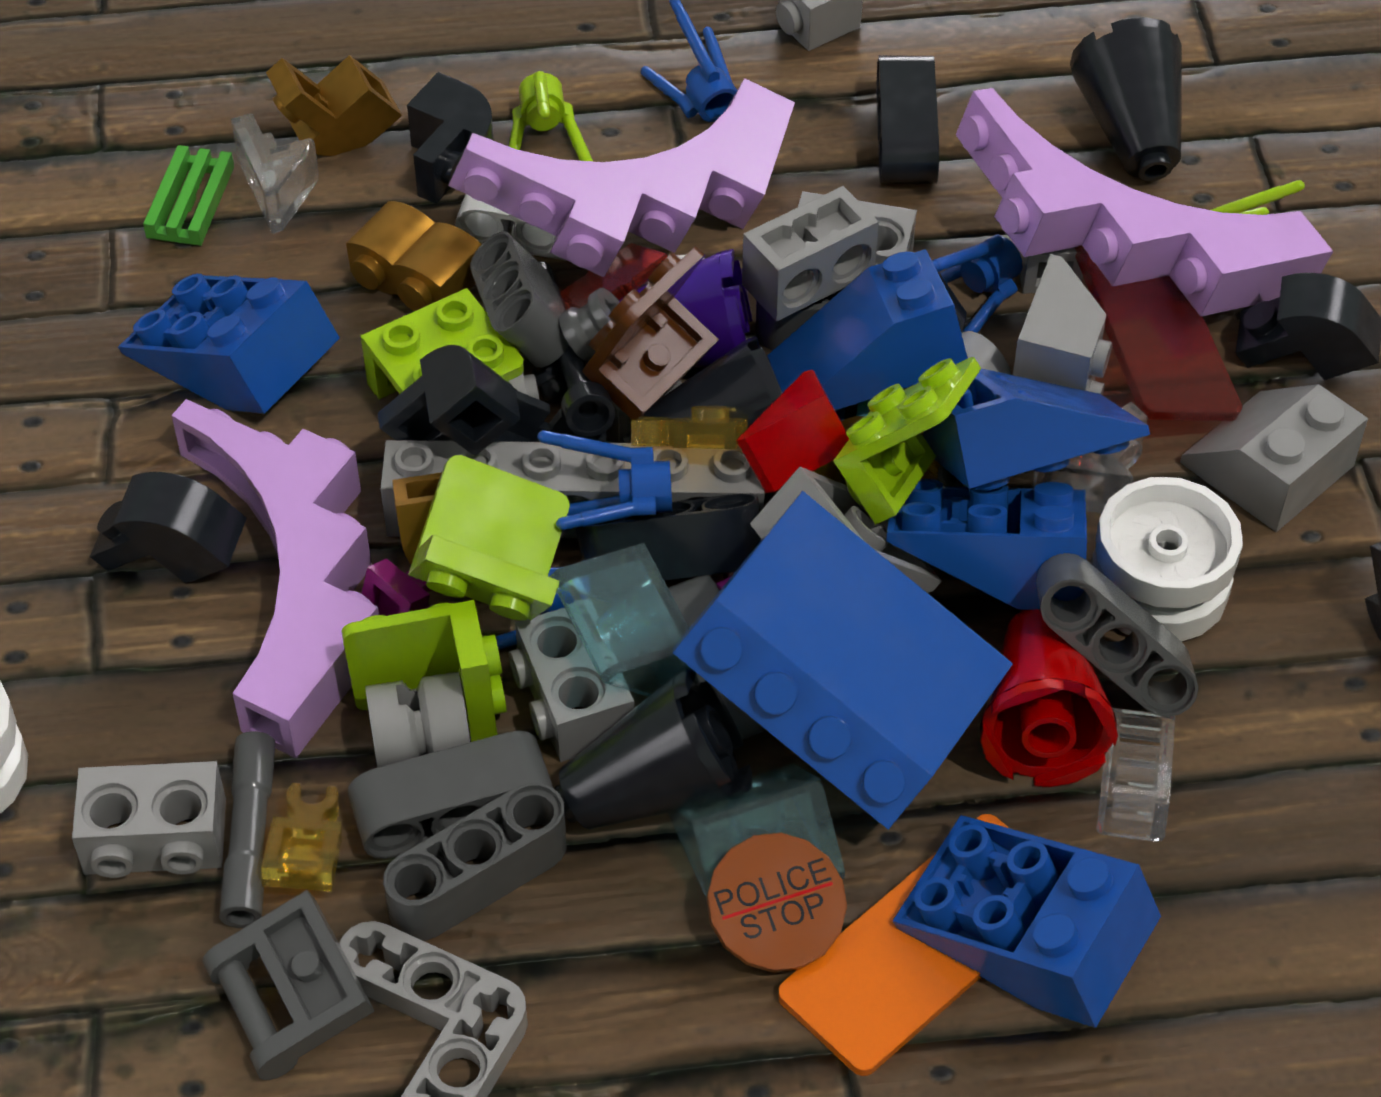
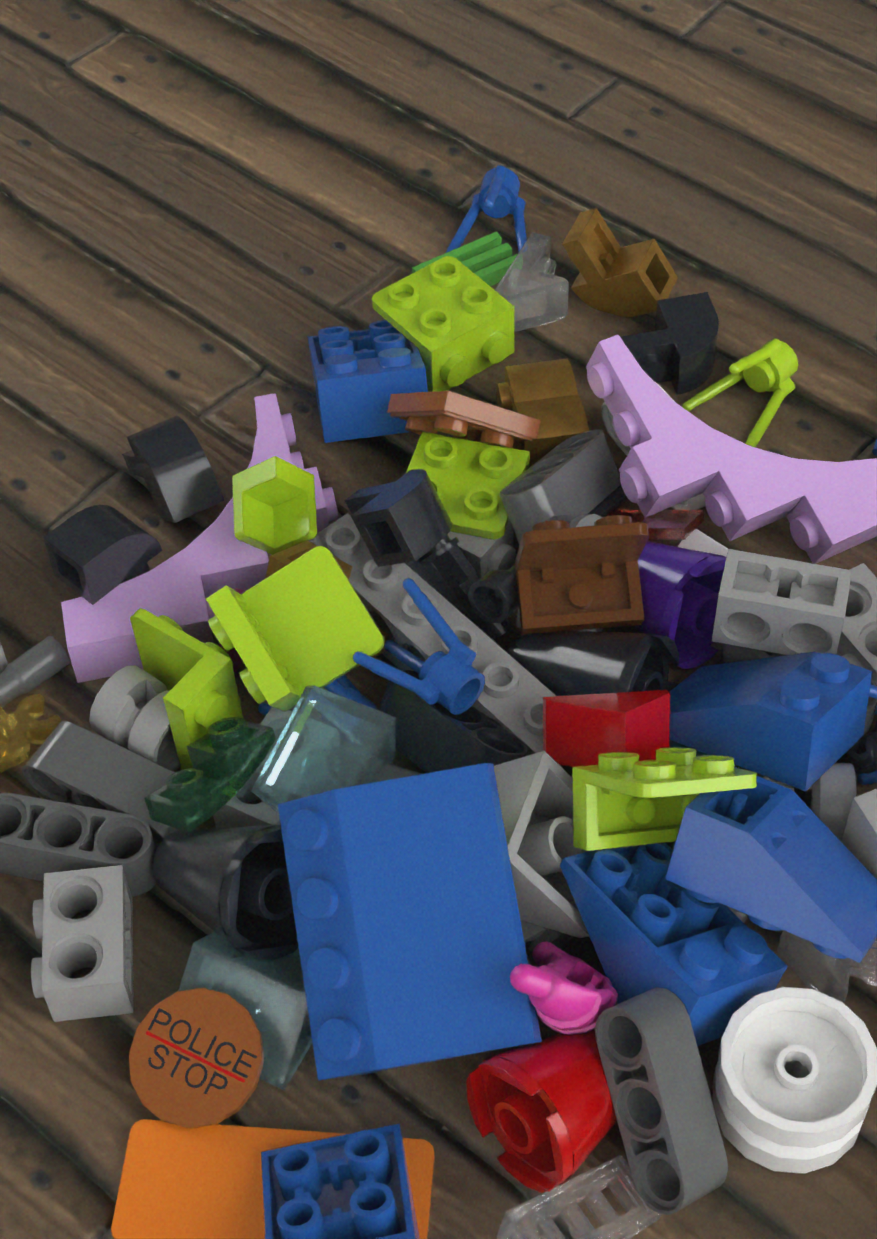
camera: 50 degrees right, 0 degrees up
clear yellow plate [631,406,748,449] -> none
none -> light grey brick [31,865,134,1022]
none -> black brick [43,505,162,605]
none -> clear green slope [144,717,276,832]
none -> lime panel [232,456,317,555]
none -> lime bracket [372,256,515,392]
none -> dark orange tile [387,391,541,448]
none -> blue plant [446,165,528,256]
none -> dark pink piece [510,942,618,1035]

